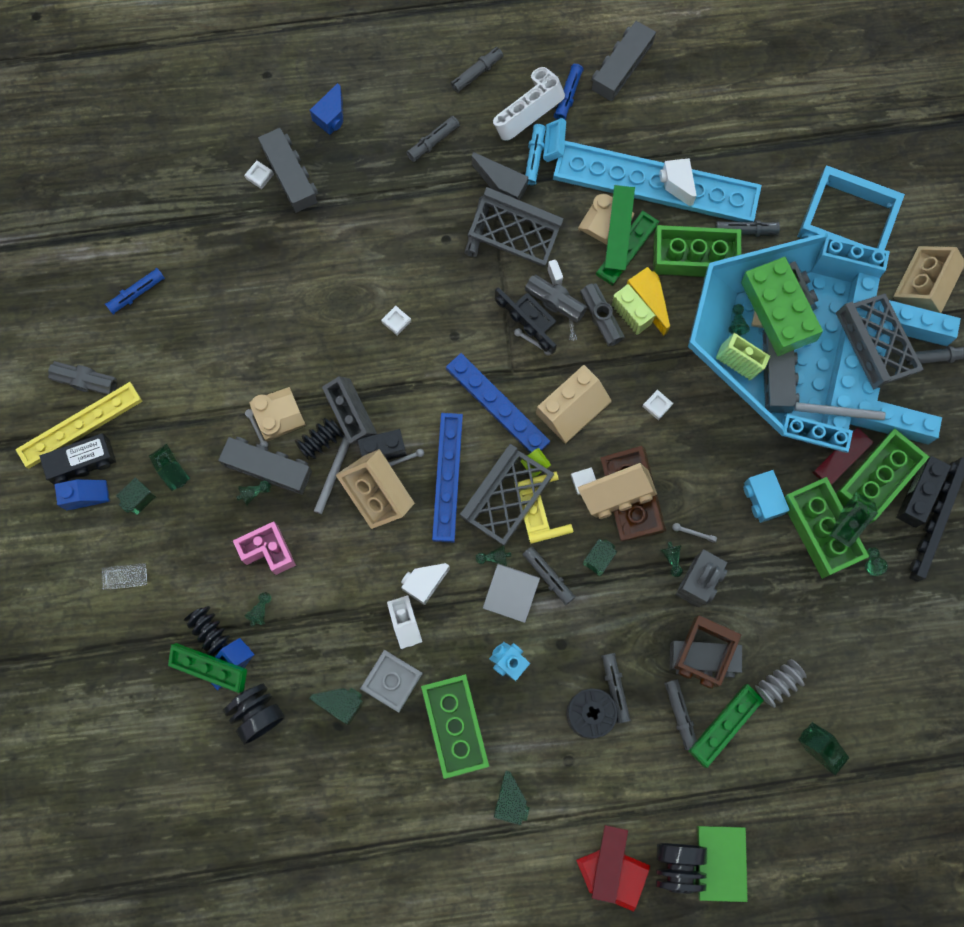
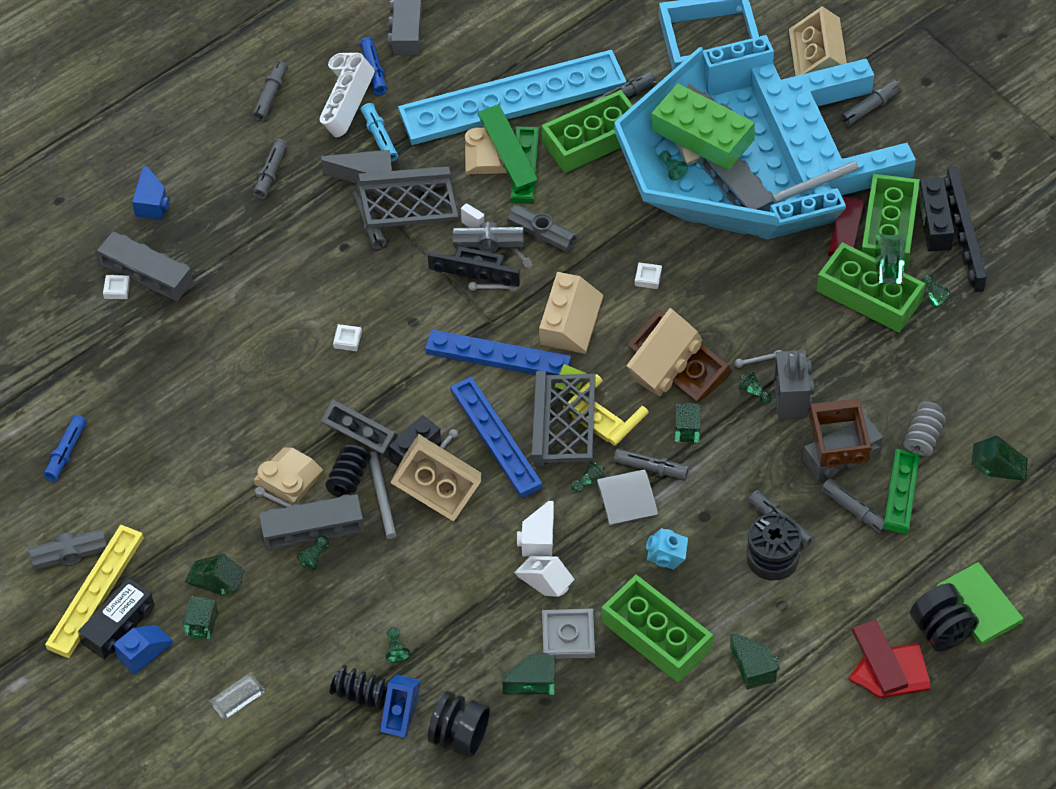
camera: 30 degrees left, 20 degrees down
green tile [168,643,247,693] -> none
bright pink brick [233,521,296,575] -> none
medium azure tile [543,118,566,162] -> none
white tile [571,467,596,495] -> none
yellowish green brick [611,284,656,335] -> none
yellow slope [627,267,670,336] -> none
white slope [660,158,697,206] -> none
yellowish green brick [716,333,770,380] -> none
medium azure brick [743,470,790,523] -> none
dark grey fence [836,293,924,390] -> none

